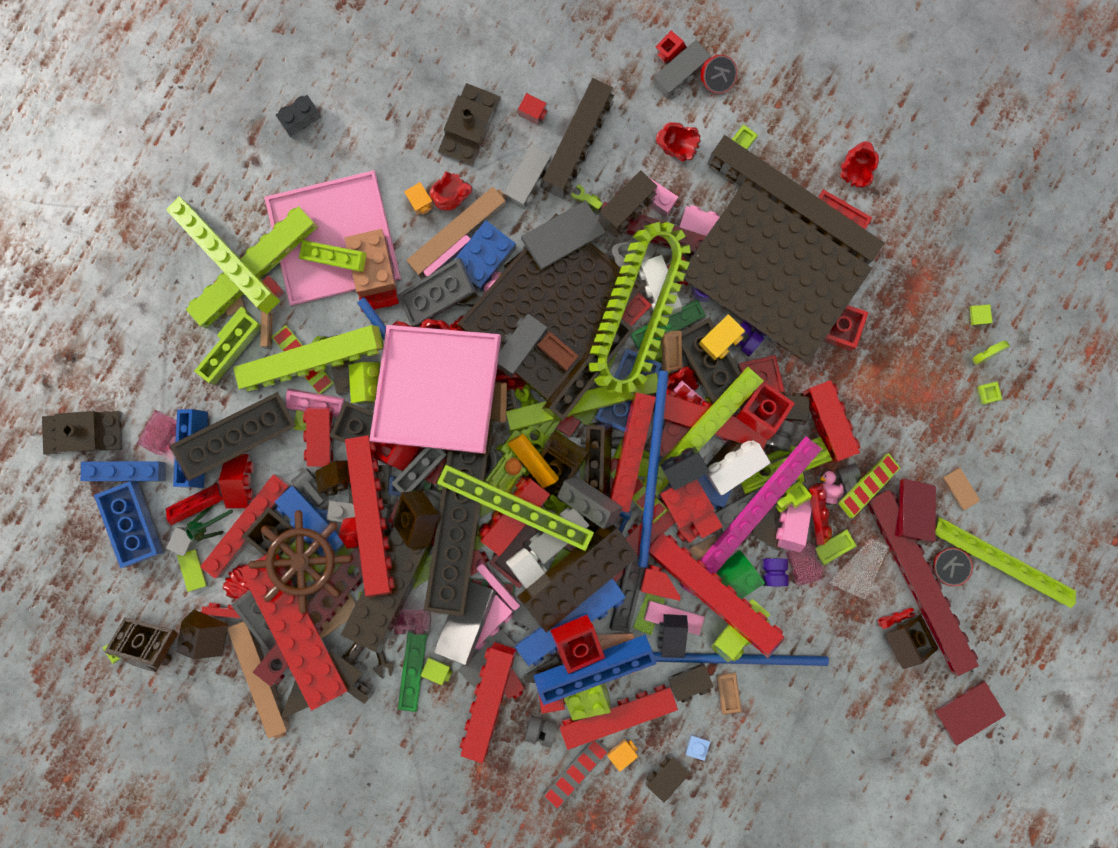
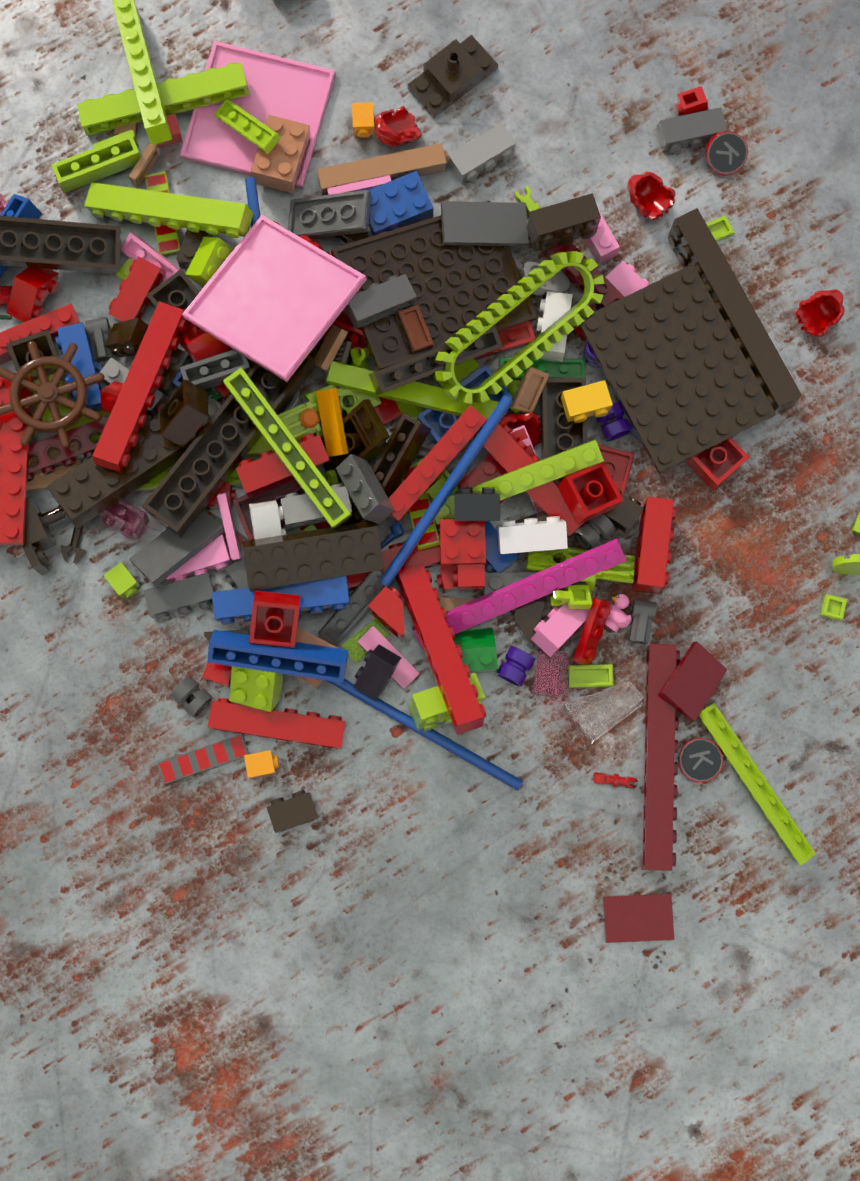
camera: 25 degrees right, 5 degrees down
red plate [359,289,399,312] -> none
green tile [397,631,428,712] -> none
red brick [459,642,517,764] -> none
red brick [504,666,525,699] -> none
red brick [518,93,548,125] -> none
dark brown brick [542,78,615,199] -> none
dark brown brick [667,663,714,703] -> none
light blue plate [685,735,710,761] -> none
medium nougat tile [716,672,742,715] -> none
red plate [818,189,872,230] -> none
tile [838,453,900,518] -> none
dark brown slope [885,614,938,669] -> none
medium nougat tile [942,468,981,511] -> none

